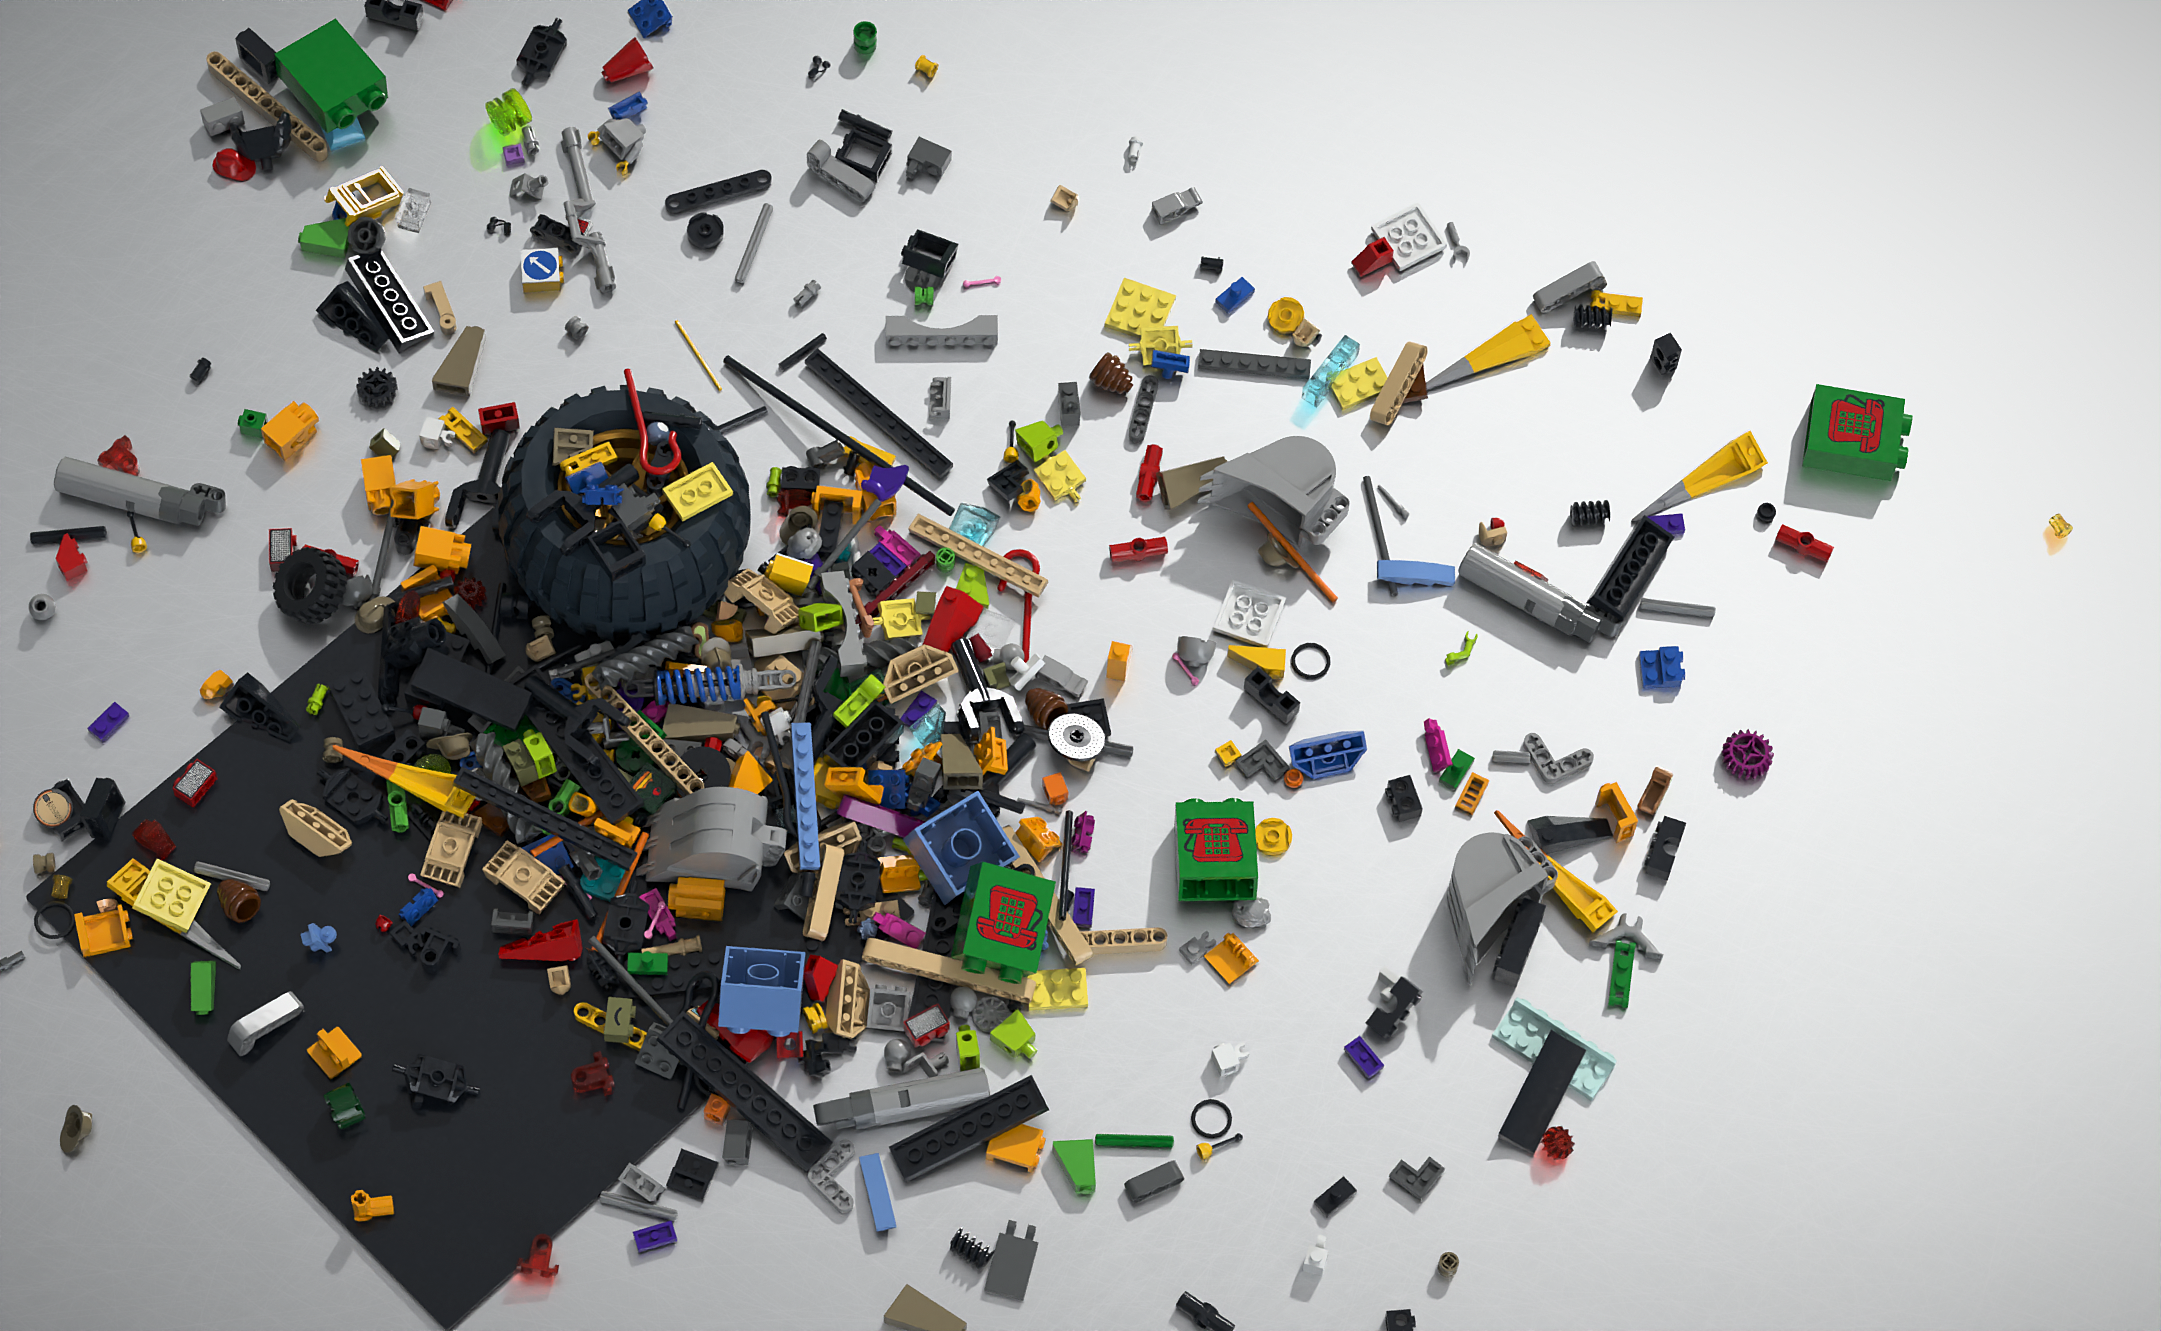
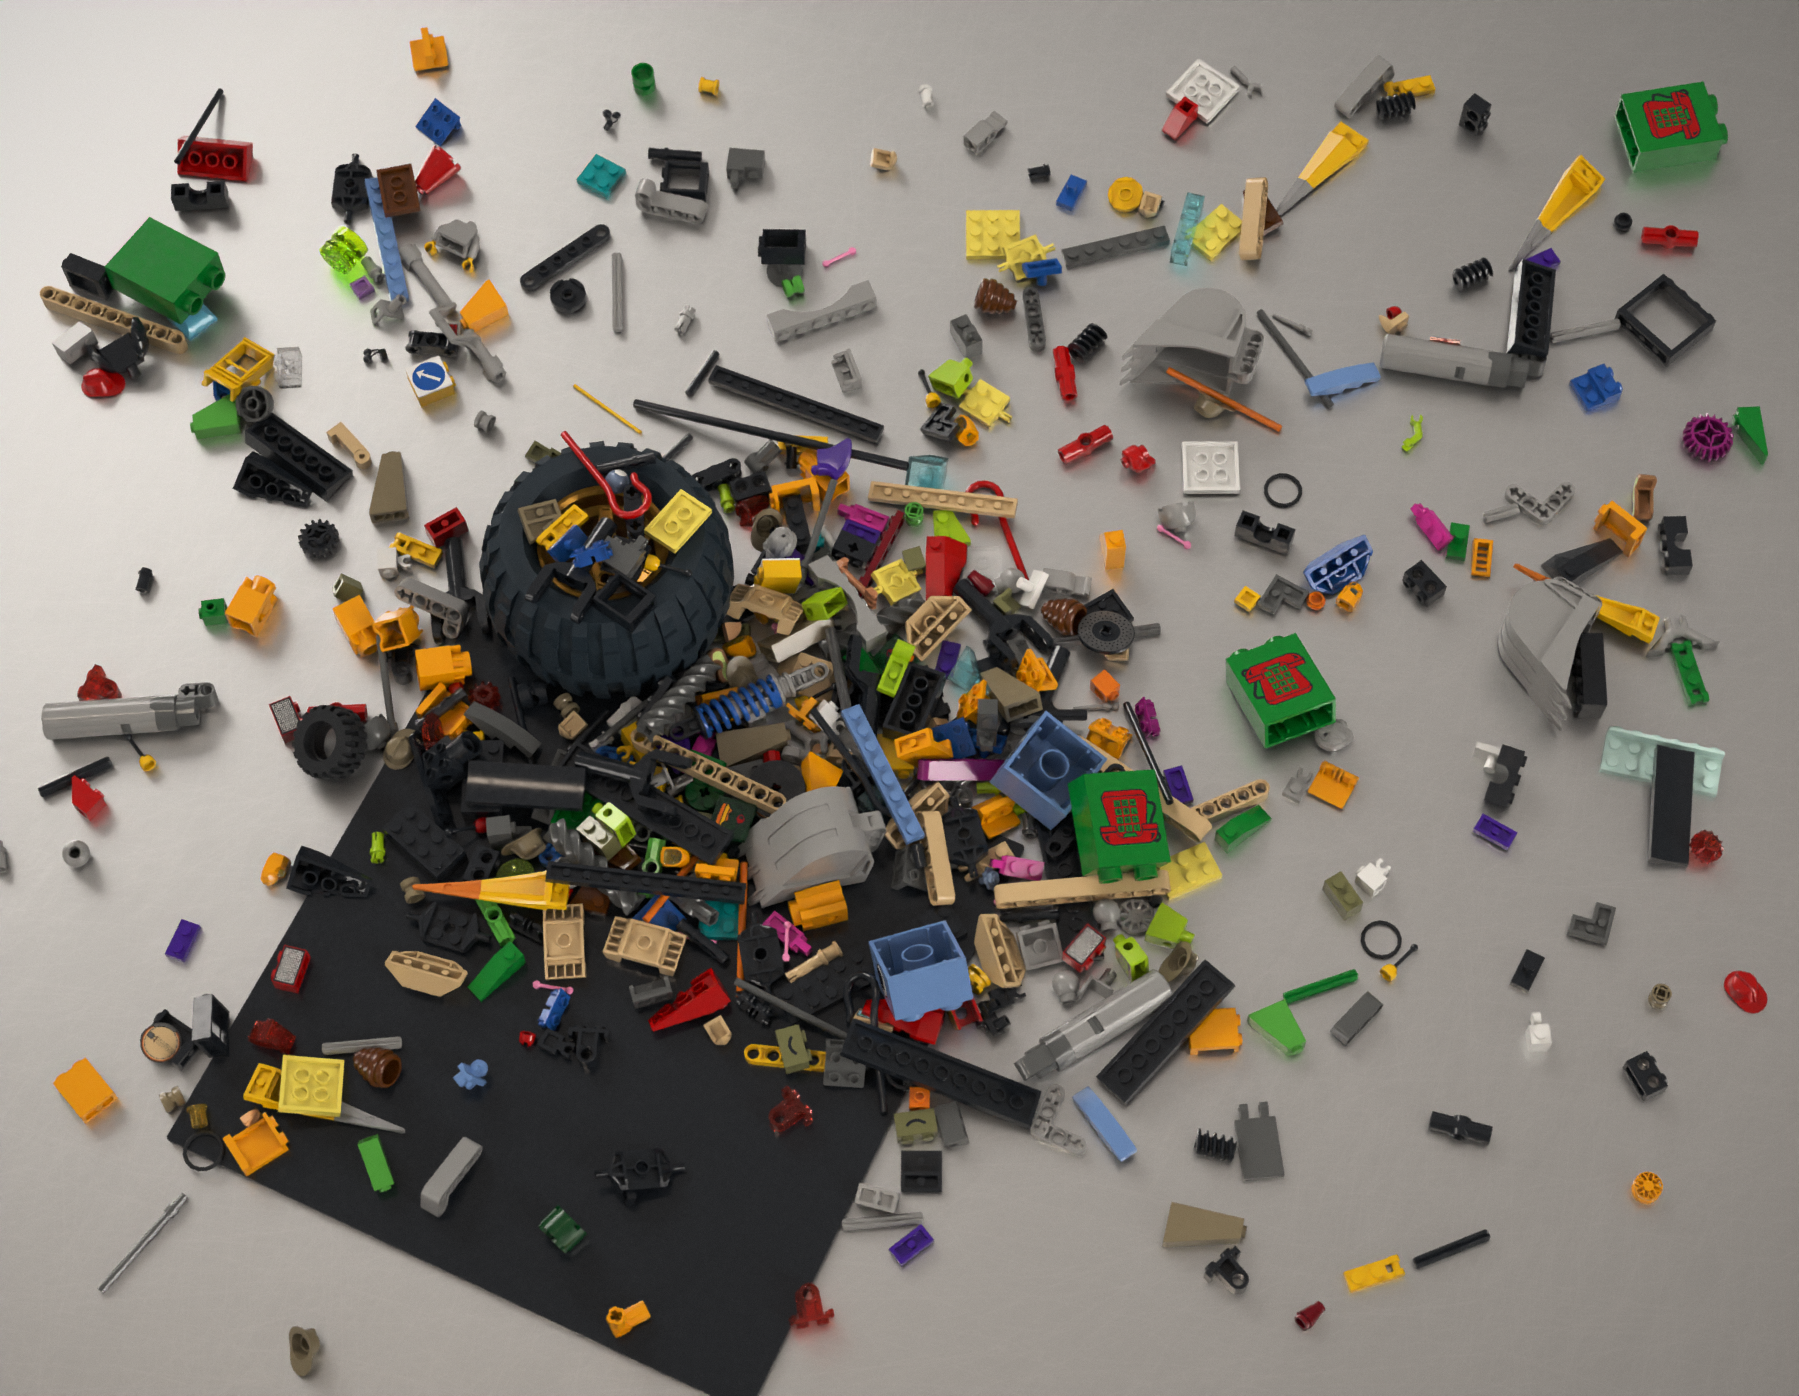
camera: 15 degrees left, 0 degrees up
light orange bracket [307,1027,362,1079] -> none
blue hinge [608,91,648,120] -> none
green tile [627,951,668,975] -> none
red slope [804,955,838,1002] -> none
dark tan slope [1156,456,1228,509] -> none
yellow slope [1227,645,1286,679] -> none
yellow tile [1255,818,1292,856] -> none
none -> medium blue plate [365,178,409,302]
none -> reddish brown plate [376,163,421,218]
none -> light grey beam [395,577,469,639]
none -> light orange slope [459,279,509,332]
none -> green slope [468,941,526,1002]
none -> olive slope [525,441,561,463]
none -> teal plate [577,154,626,198]
none -> black piece [692,458,742,492]
none -> olive brick [894,1108,938,1145]
none -> black pin [1000,907,1060,924]
none -> black piece [1068,323,1108,363]
none -> red head [1120,445,1156,473]
none -> dark tan piece [1158,941,1199,983]
none -> green slope [1214,805,1272,854]
none -> olive brick [1322,871,1363,921]
none -> light orange rock [1336,582,1363,612]
none -> black window [1615,274,1716,367]
none -> red piece [1724,971,1768,1013]
none -> green slope [1732,406,1768,464]

